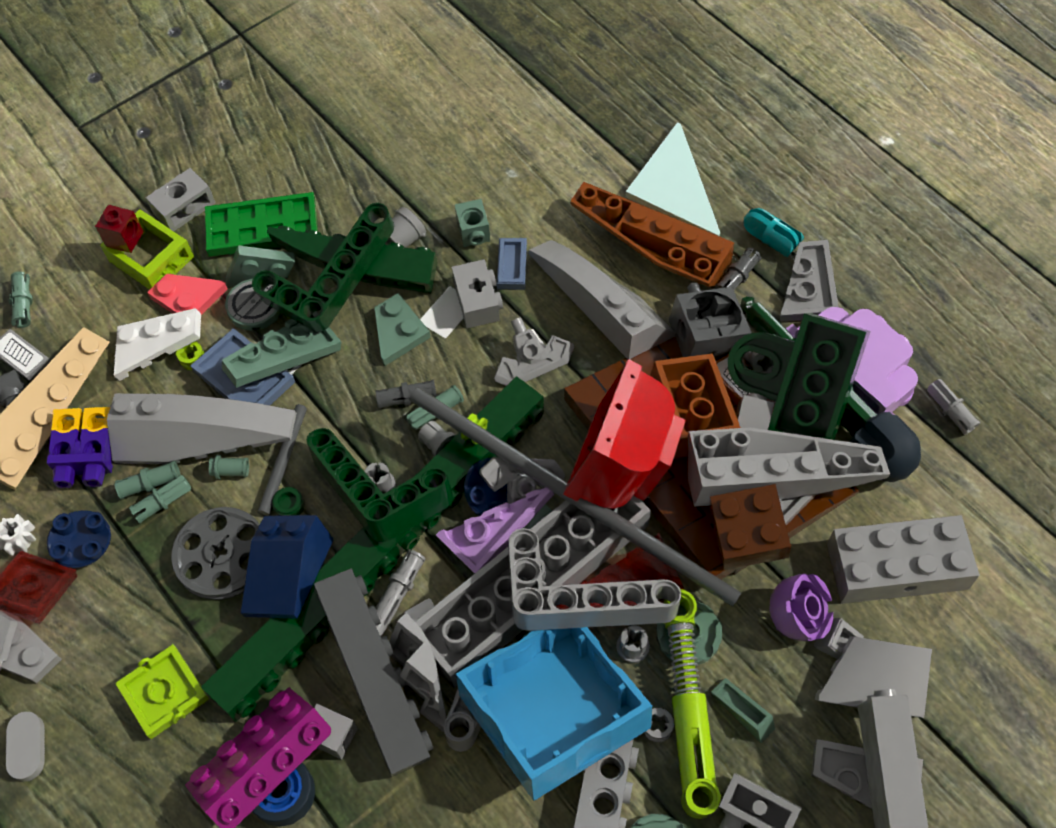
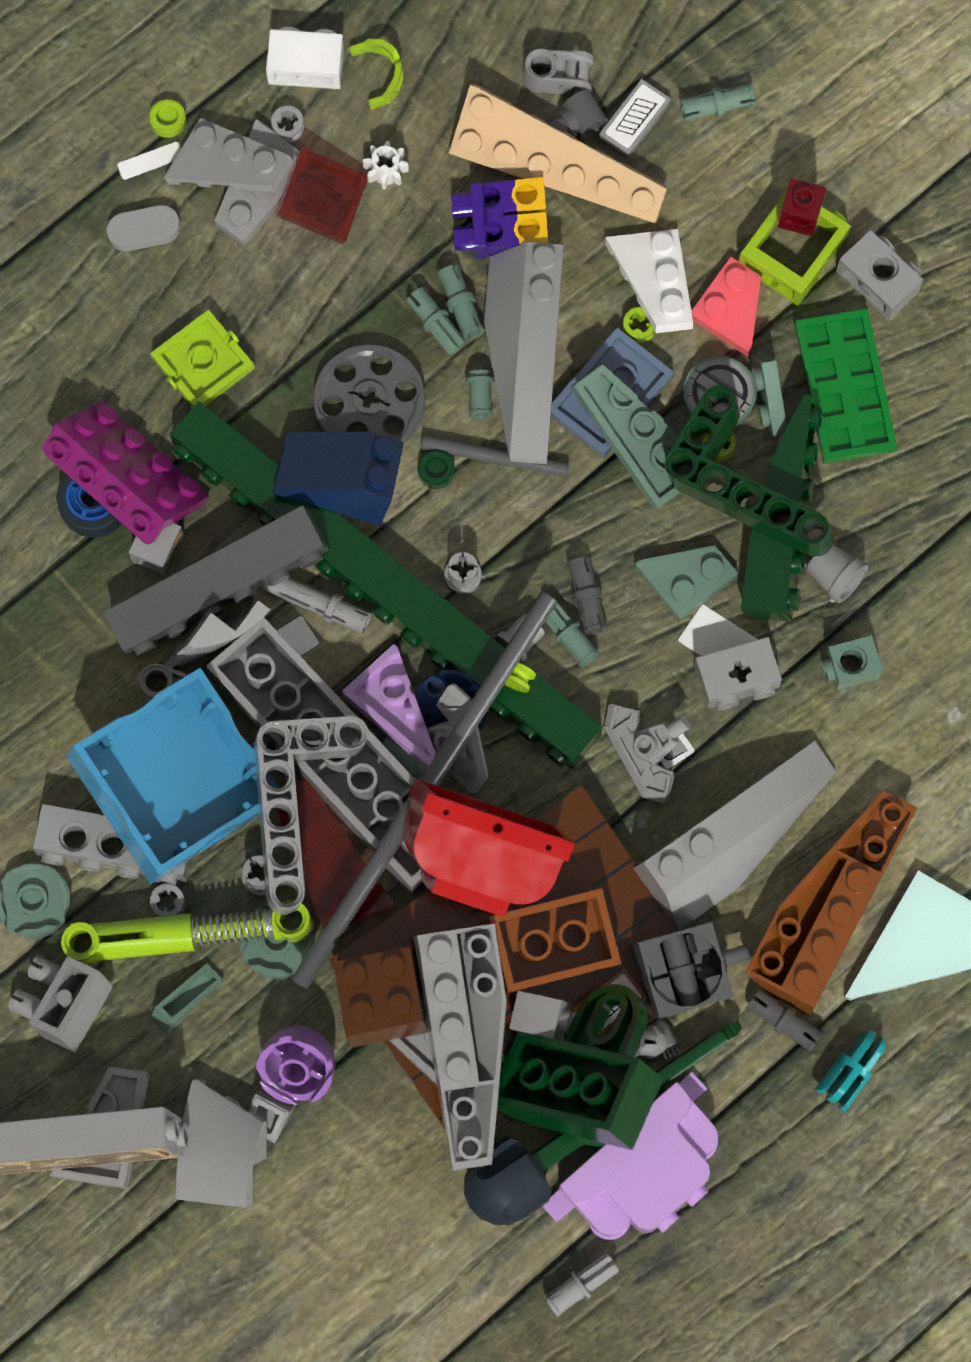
camera: 85 degrees right, 15 degrees up
dark blue dish [47,510,111,568] -> none
dark green beam [306,428,453,542] -> none
sand blue tile [497,238,527,290] -> none
light grey wing [780,240,839,322] -> none
light grey brick [827,515,980,604] -> none

